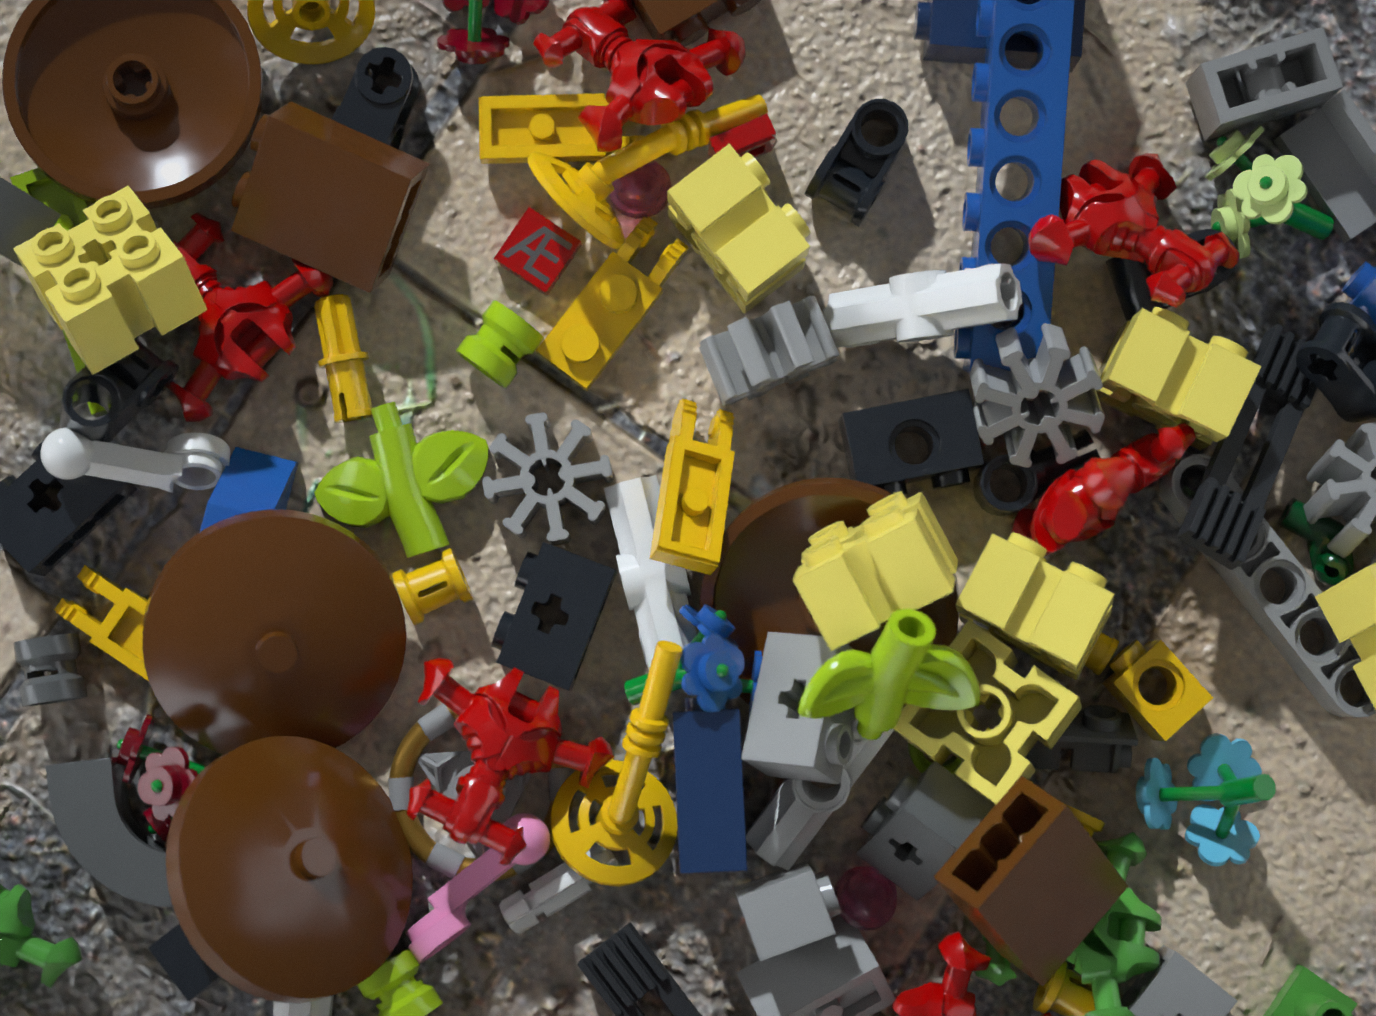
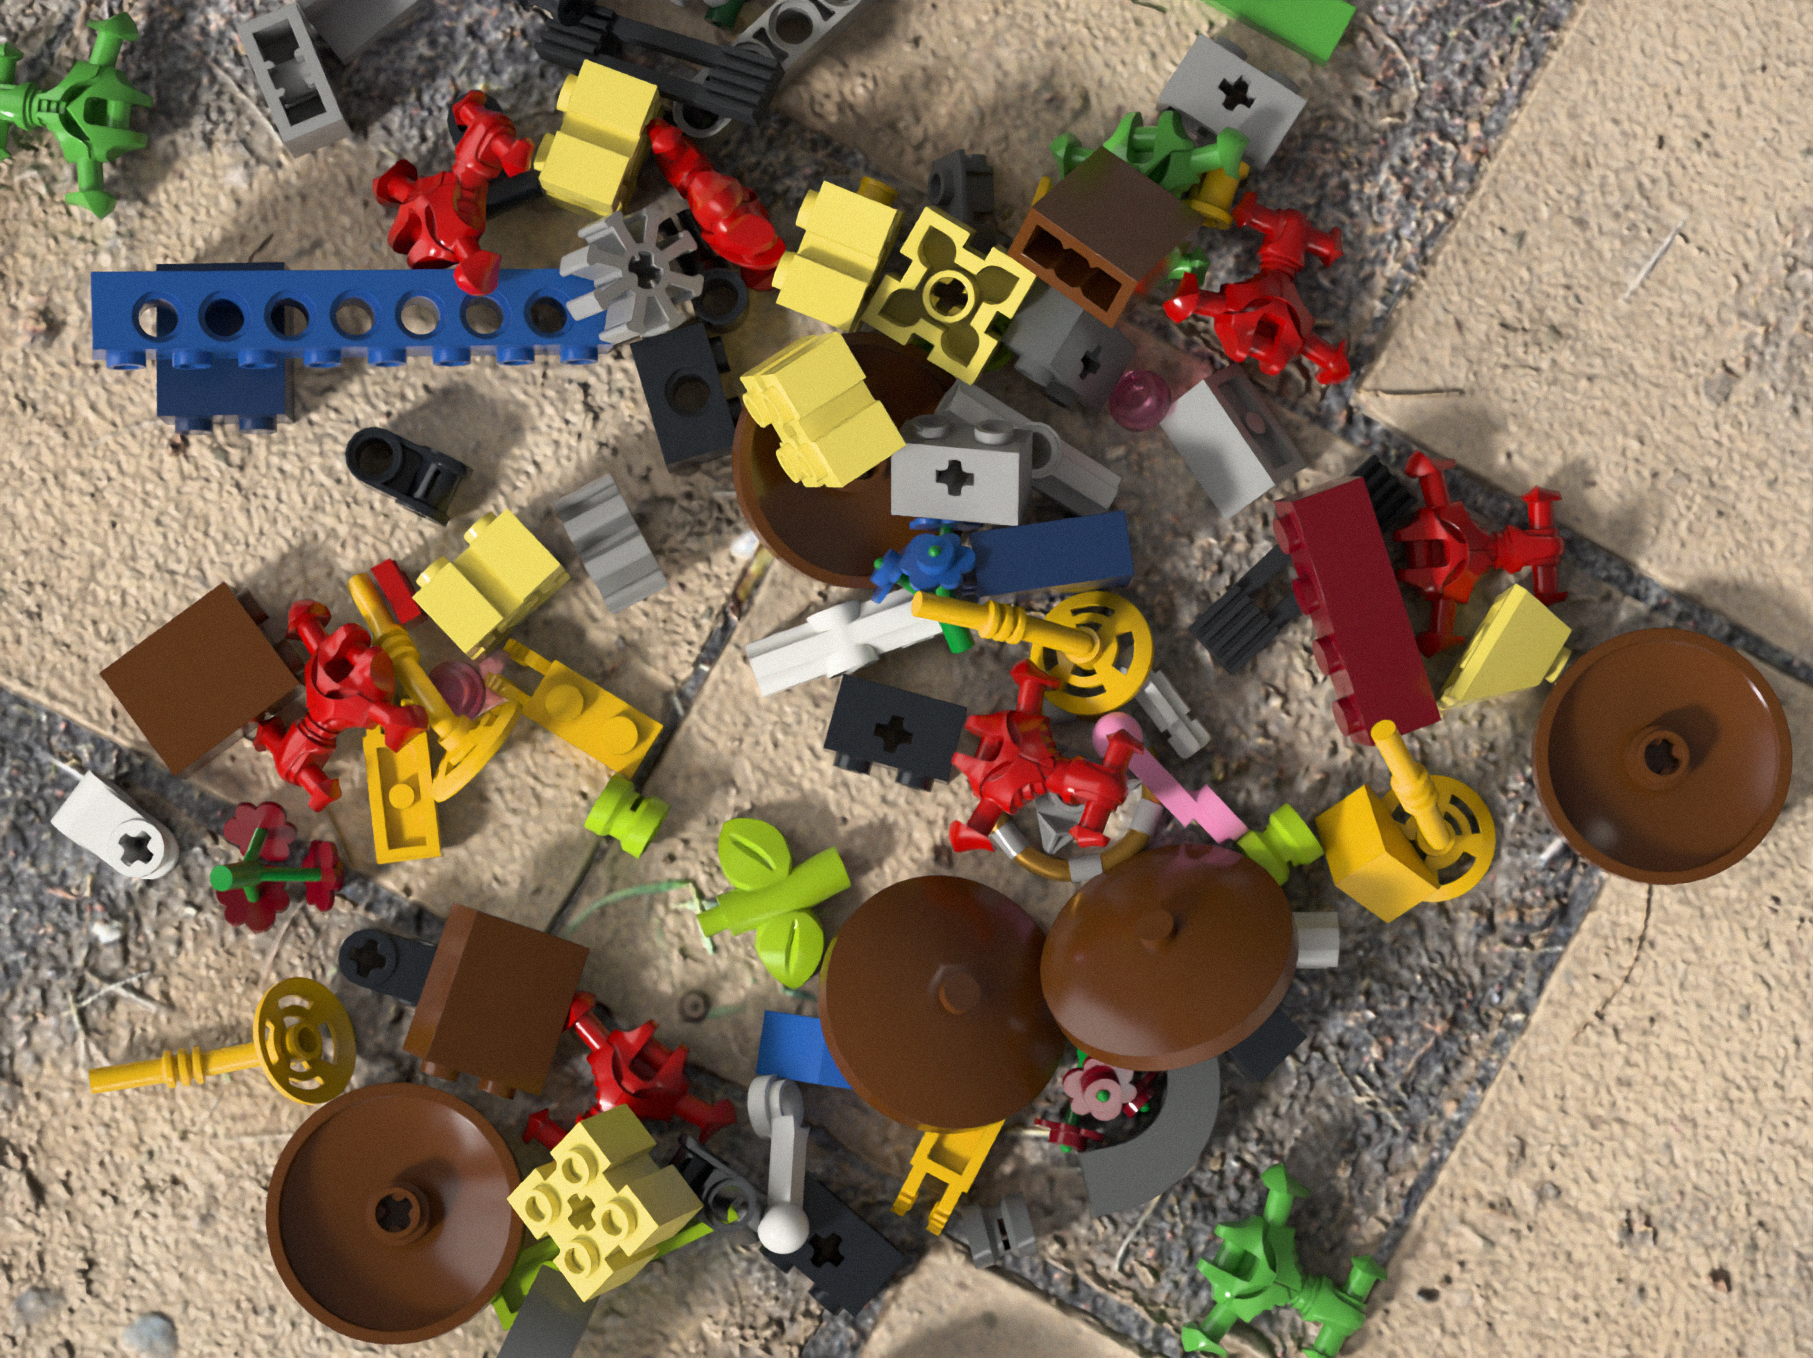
camera: 95 degrees left, 0 degrees up
yellow axle [314,294,373,423] -> none
yellow bush [392,548,474,625] -> none
light grey gear [482,412,613,545] -> none
red tile [494,207,582,296] -> none
yellow hinge [649,398,735,575] -> none
light grey brick [734,861,841,962] -> none
lime plant [798,609,980,740] -> none
white piece [823,264,1022,348] -> none
yellow brick [1102,639,1213,741] -> none
medium azure plant [1136,733,1276,867] -> none
yellowish green plant [1205,125,1334,259] -> none

